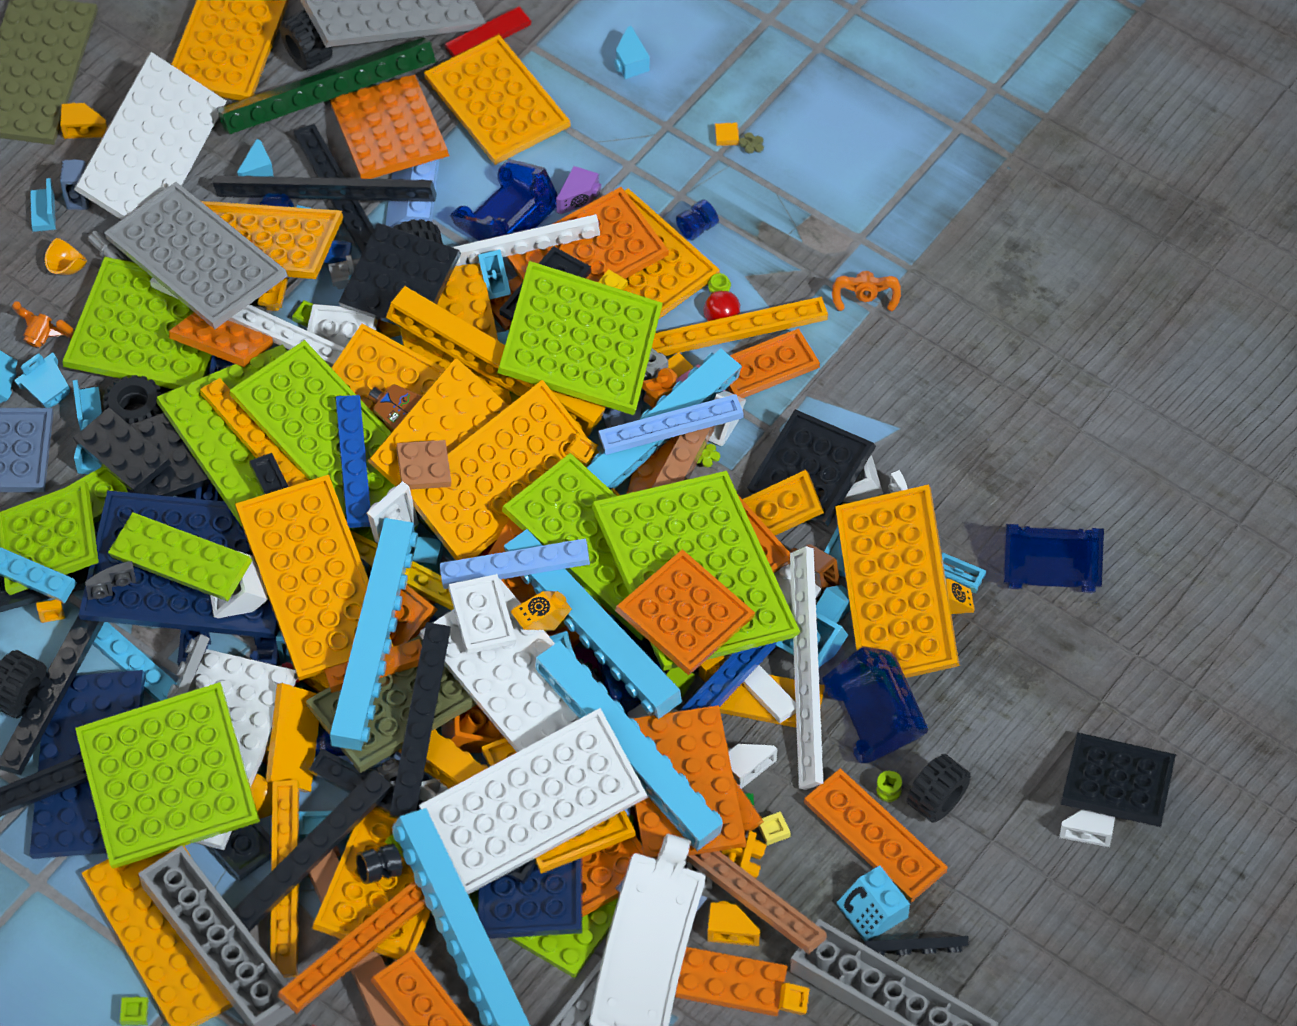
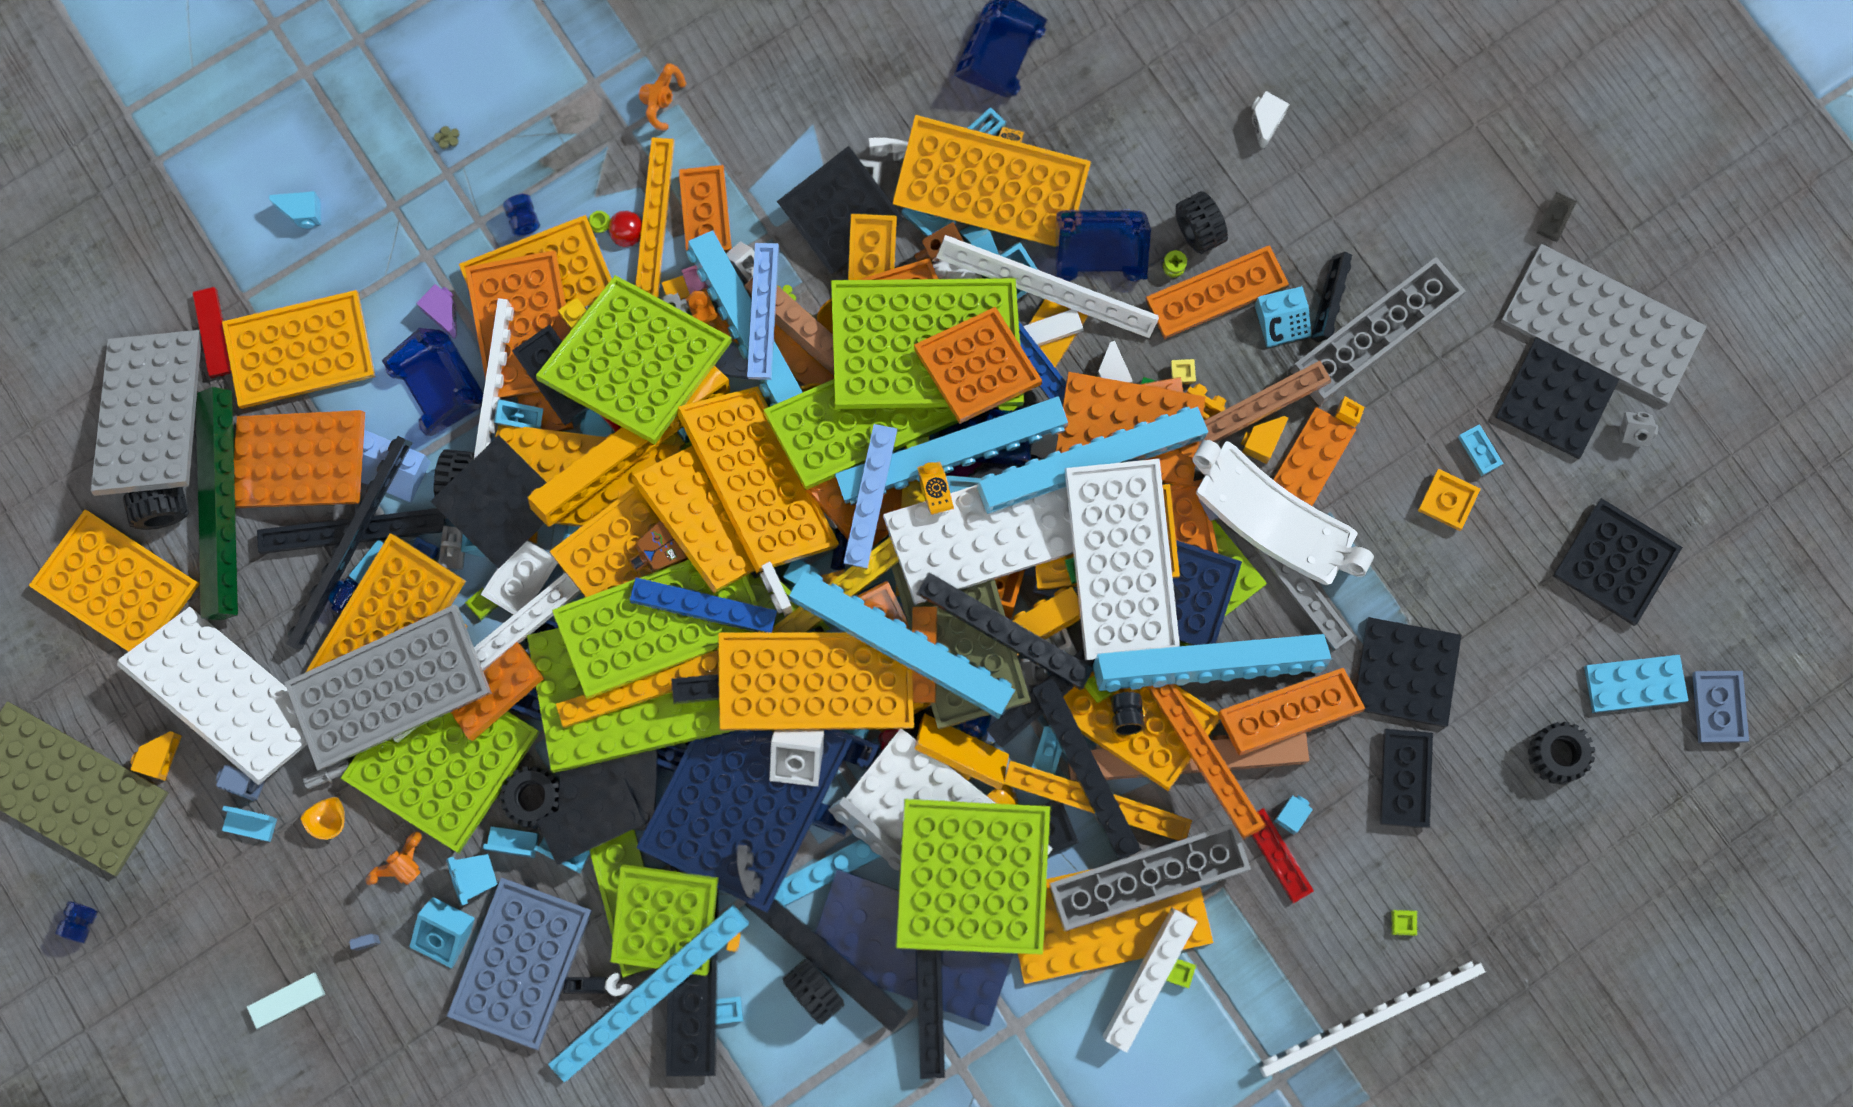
camera: 70 degrees left, 20 degrees up
lime plate [108,512,252,602] -> none
medium azure slope [237,139,274,177] -> none
nougat plate [396,440,451,489] -> none
white plate [449,574,516,654] -> none
light orange tile [565,432,598,466] -> none
light orange tile [715,123,739,146] -> none
black plate [1060,732,1176,827] -> none
none -> white brick [1102,907,1197,1052]

